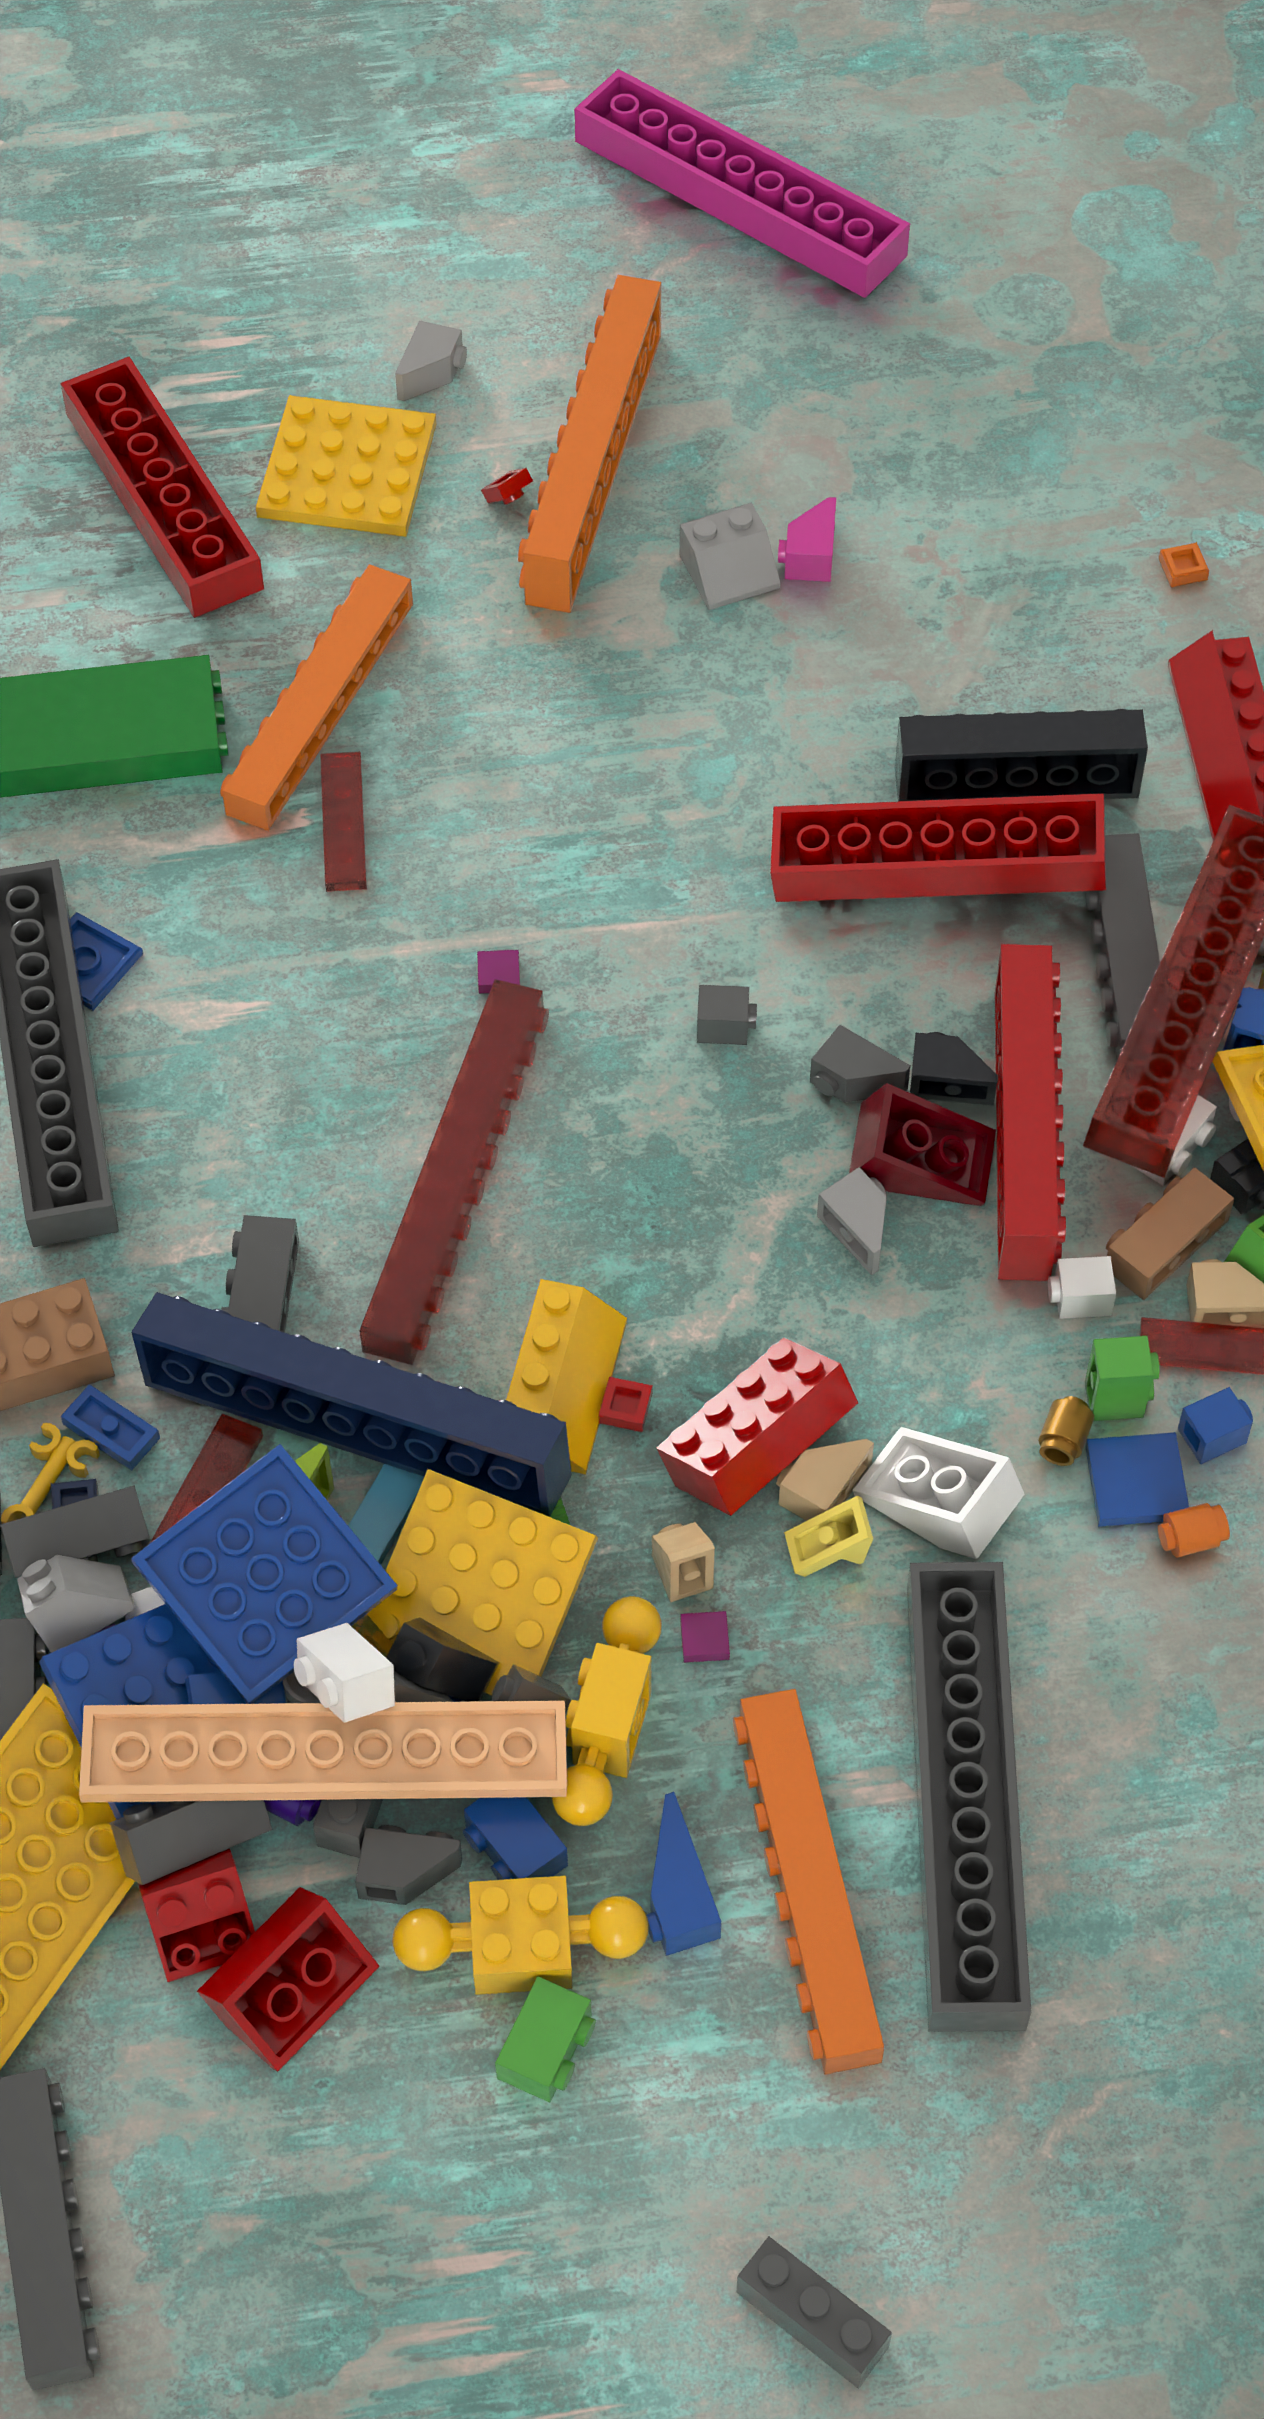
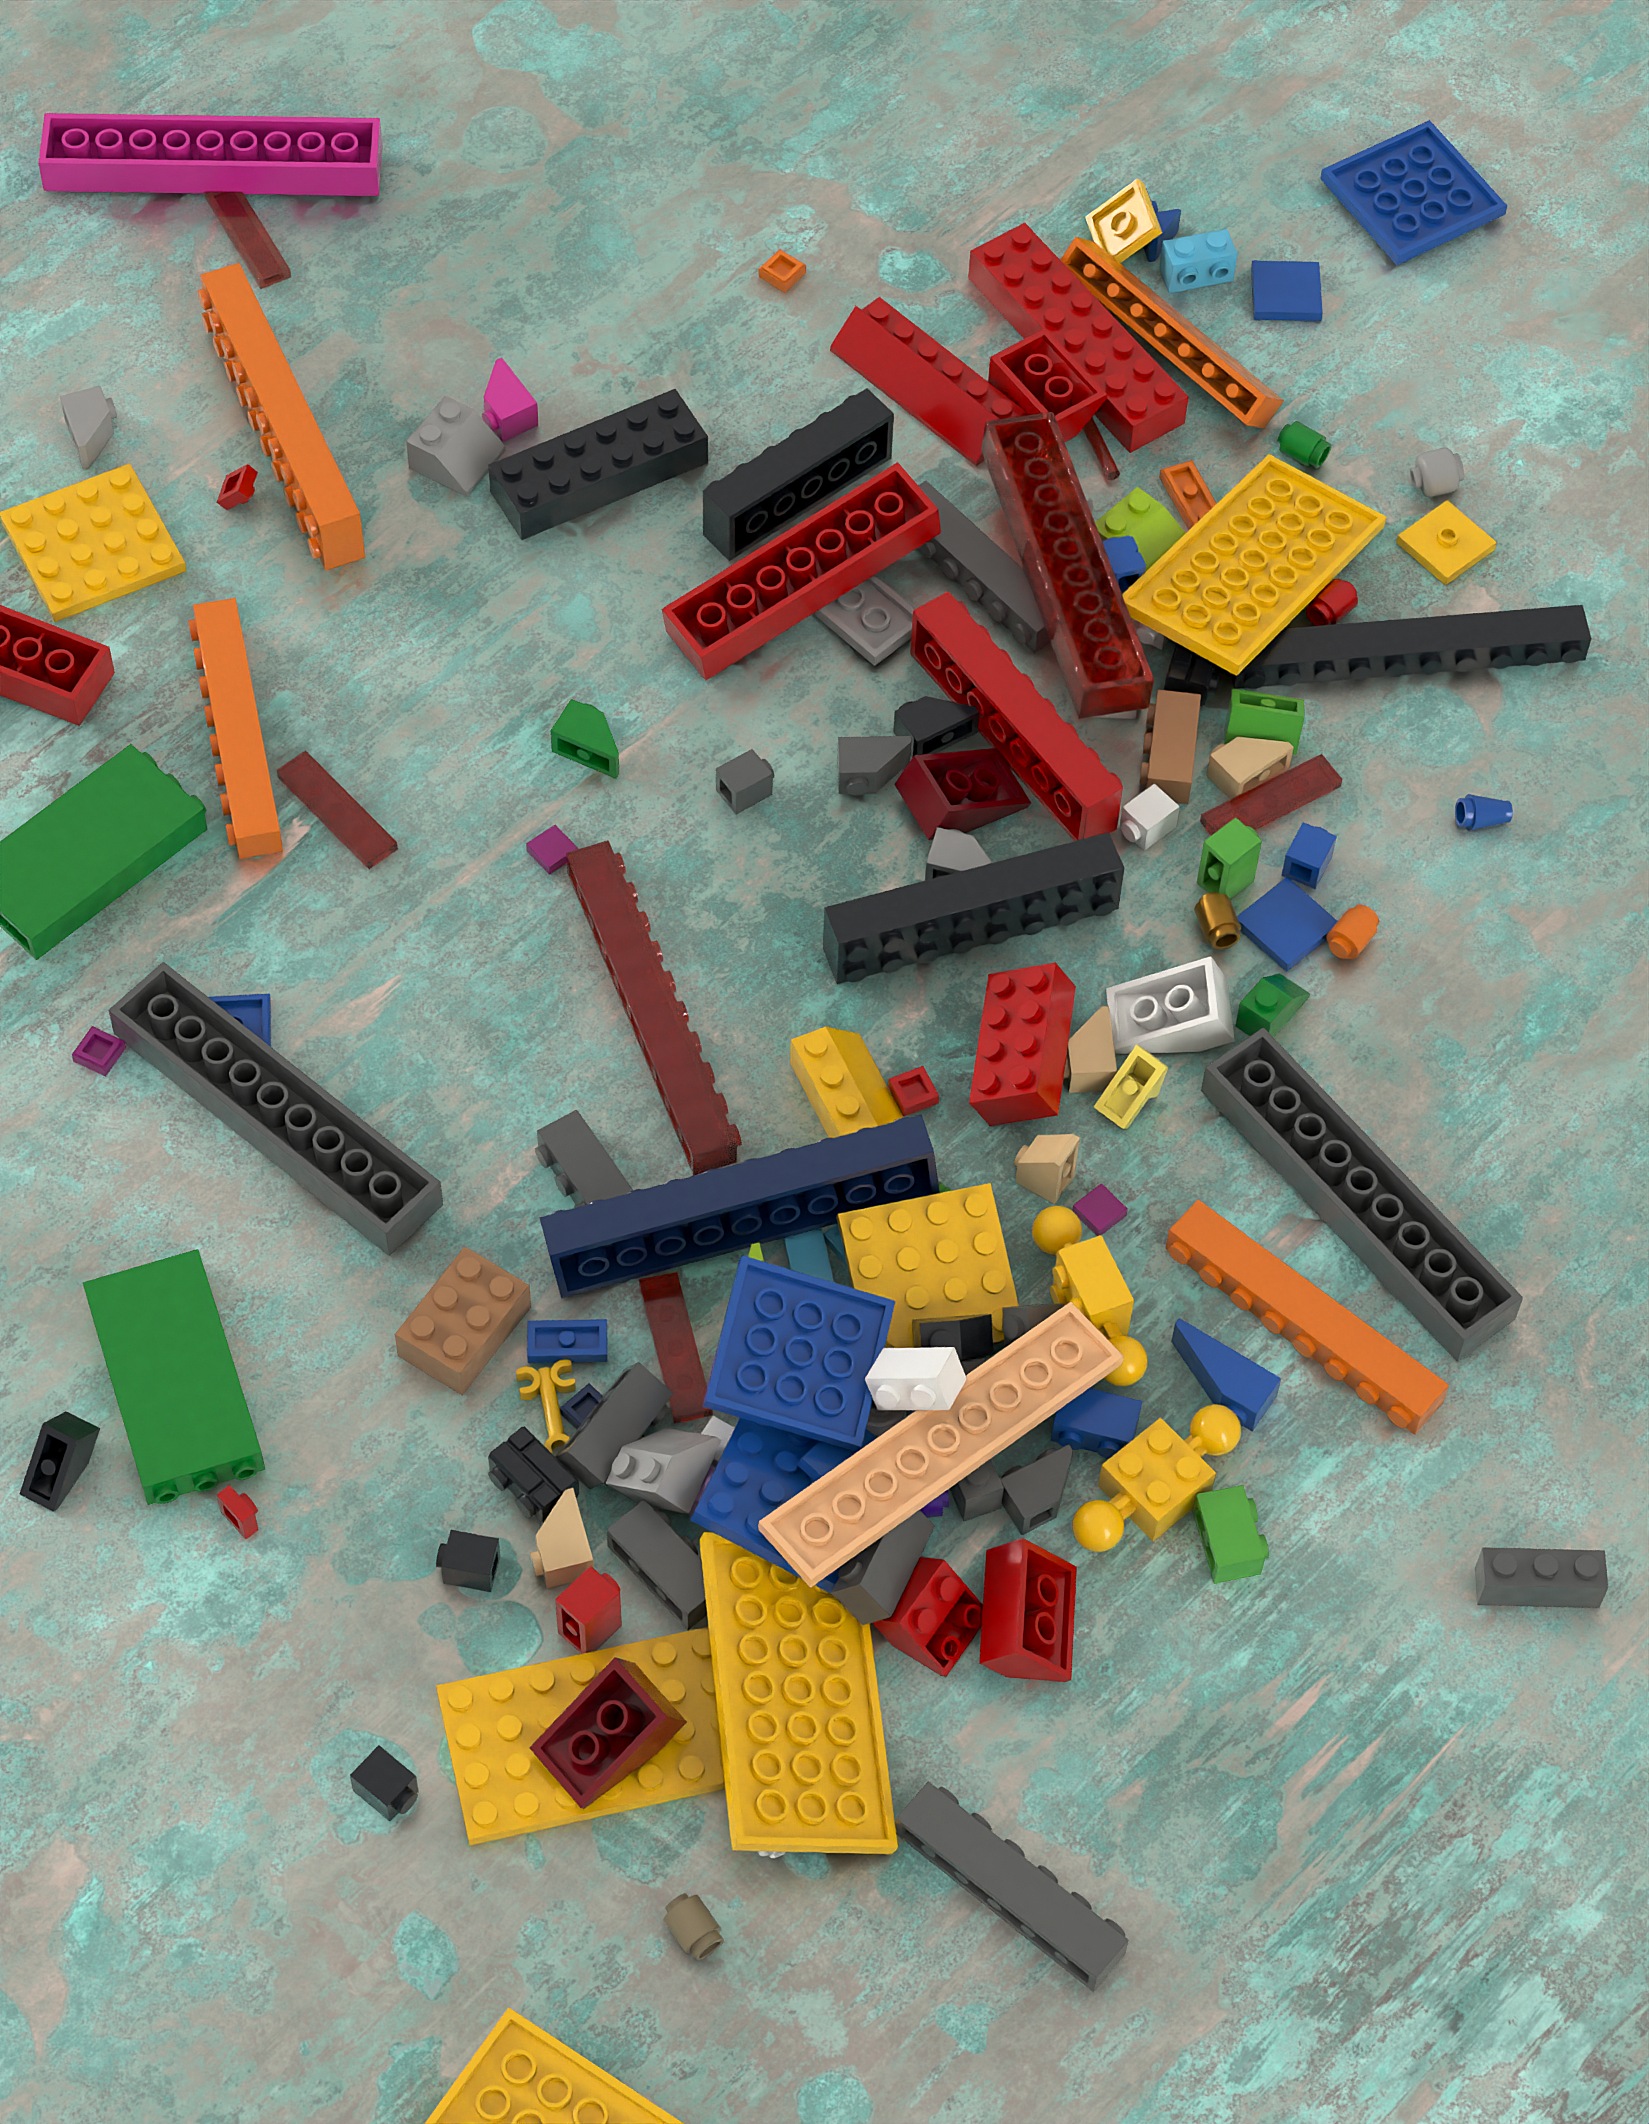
camera: 40 degrees left, 0 degrees up
none -> clear red tile [204,191,291,289]
none -> black brick [488,389,708,540]
none -> green slope [550,699,619,779]
none -> light grey plate [813,575,915,666]
none -> black brick [823,832,1125,984]
none -> green slope [1235,973,1310,1038]

